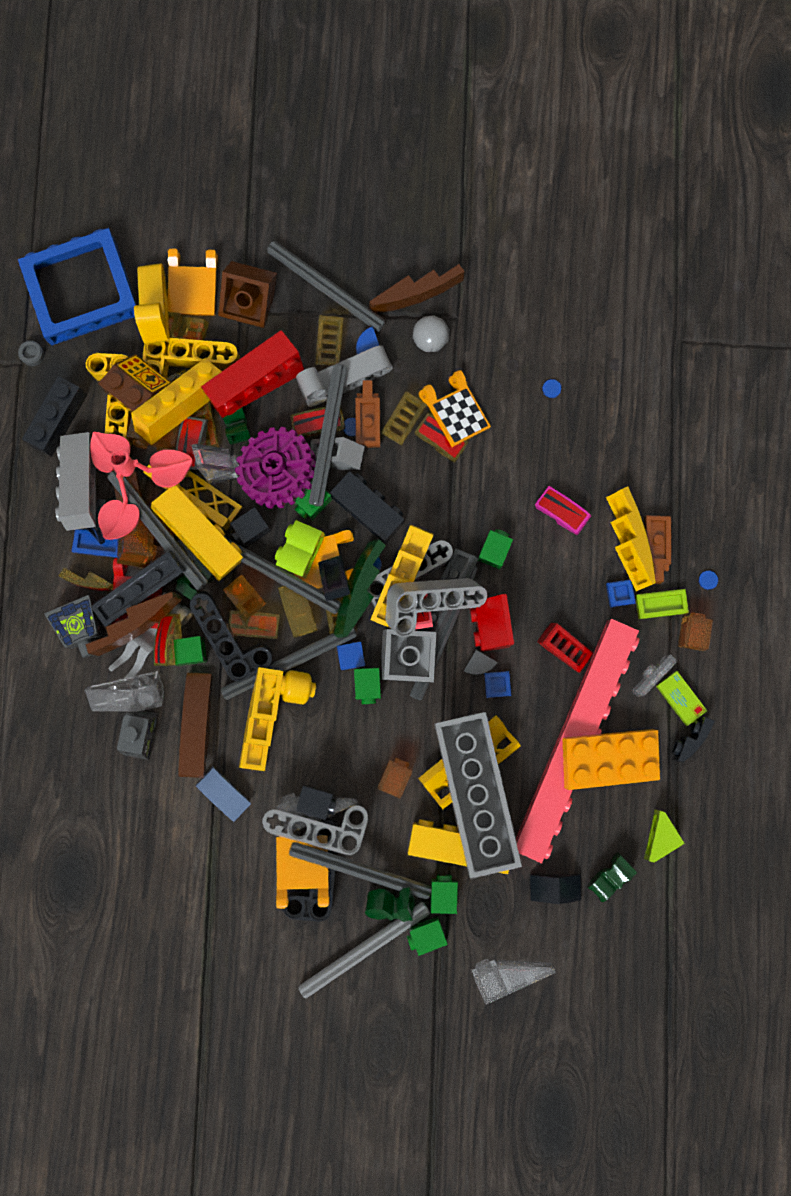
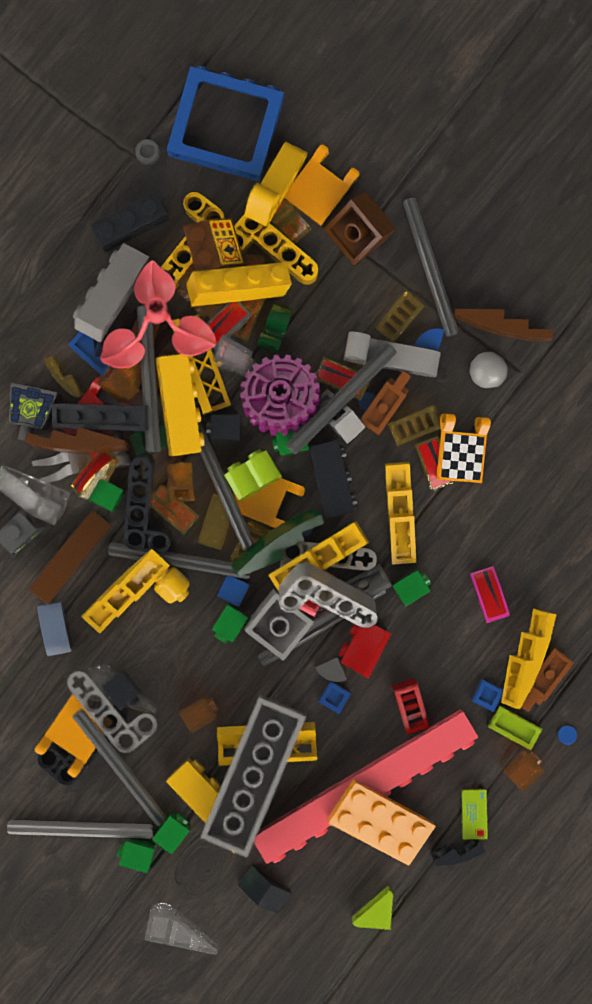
camera: 35 degrees right, 5 degrees up
red wedge [201,330,304,418] -> none
black tile [318,555,351,601] -> none
dark green leg [365,887,415,922] -> none
blue piece [542,379,561,398] -> none
dark green leg [587,852,637,902] -> none
clear plate [632,654,677,697] -> none
none -> yellow slope [385,462,416,564]

